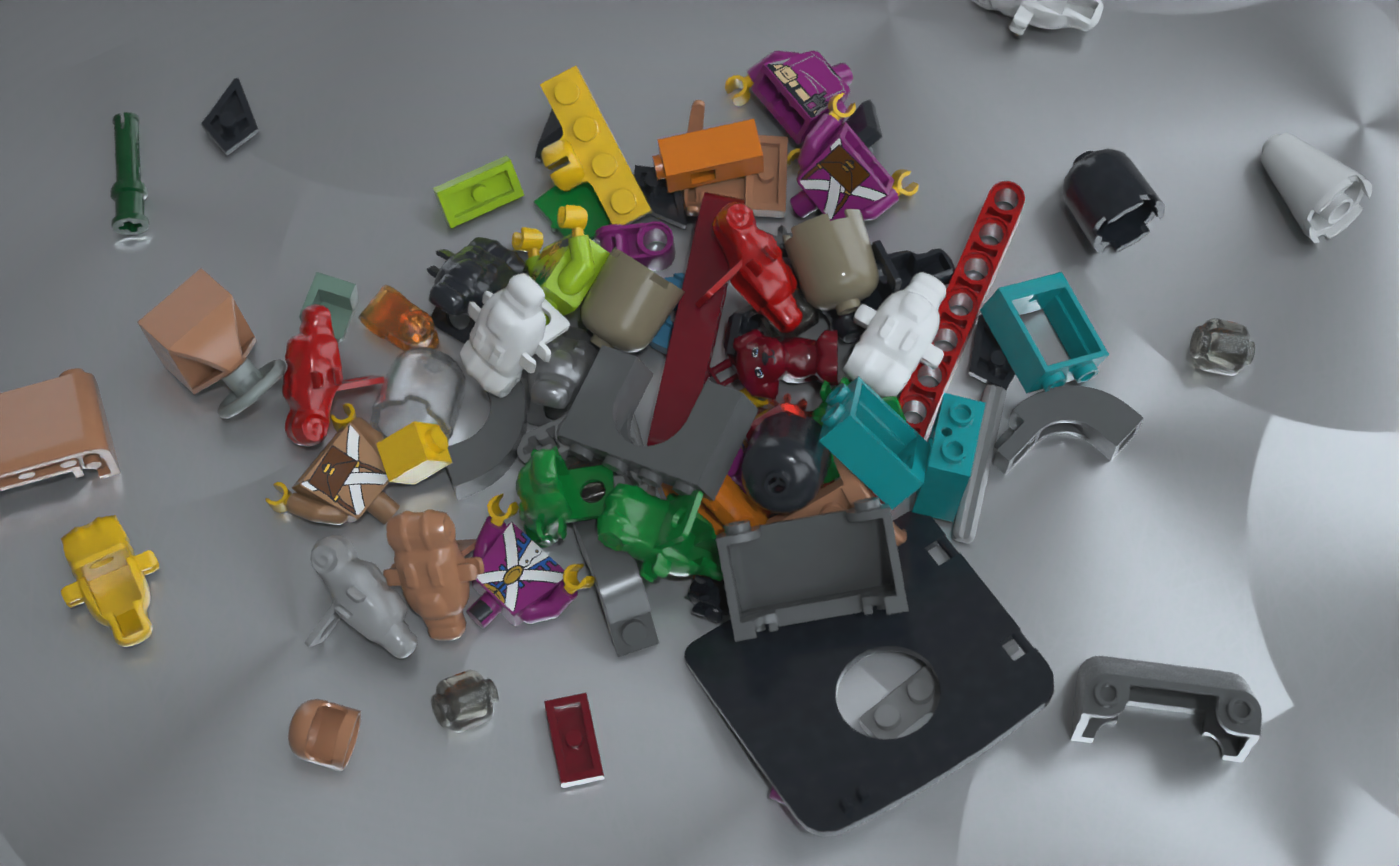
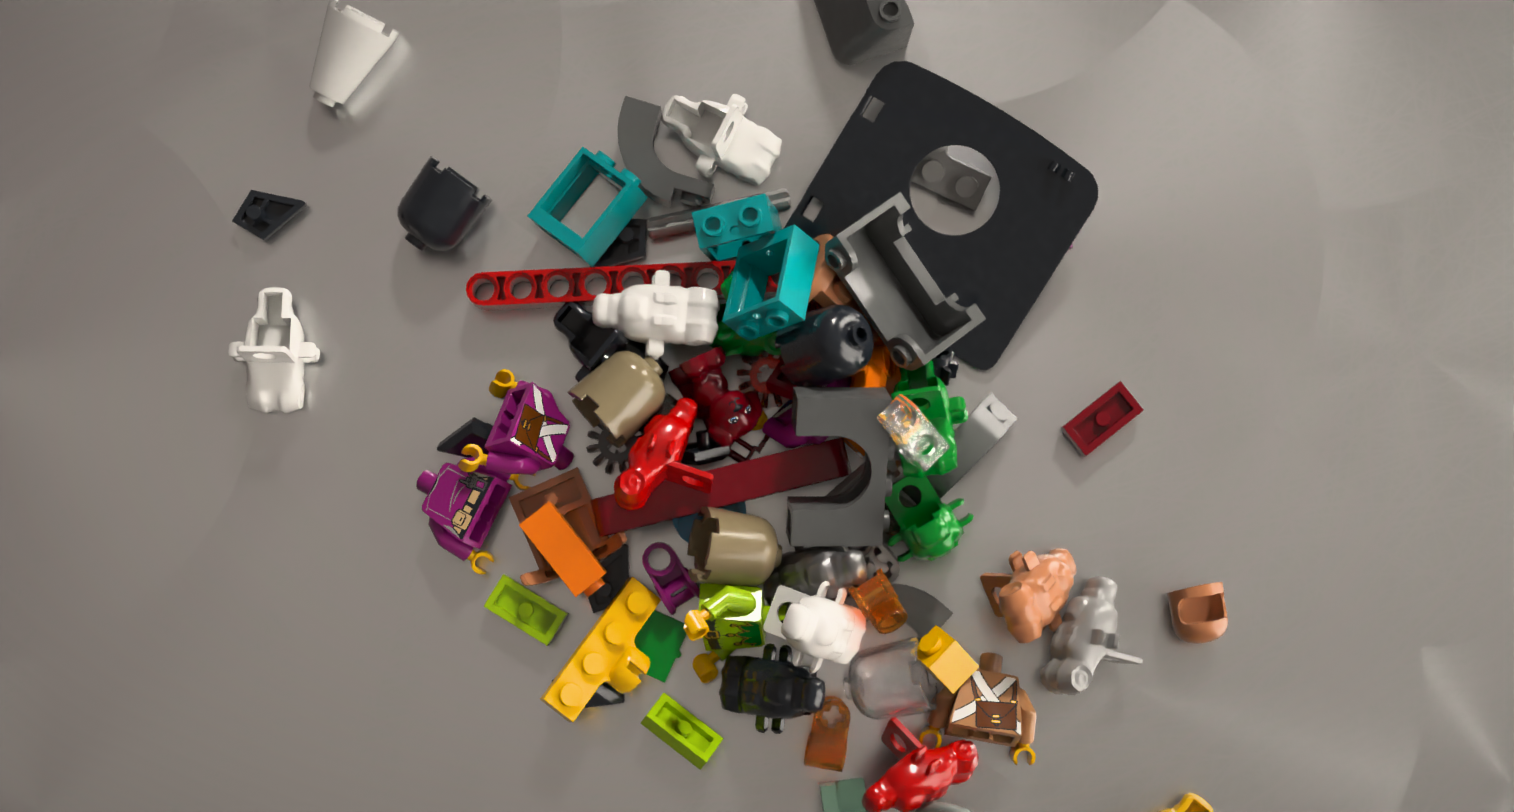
camera: 120 degrees left, 15 degrees up
clear smoke head [431,669,499,733] -> none
torso [466,493,595,629] -> none
clear smoke head [1190,318,1255,376] -> none
none -> black piece [232,190,307,241]
none -> lime plate [484,574,569,646]
none -> white piece [661,94,782,186]
none -> clear orange piece [848,568,908,634]
none -> clear leg [877,394,950,471]

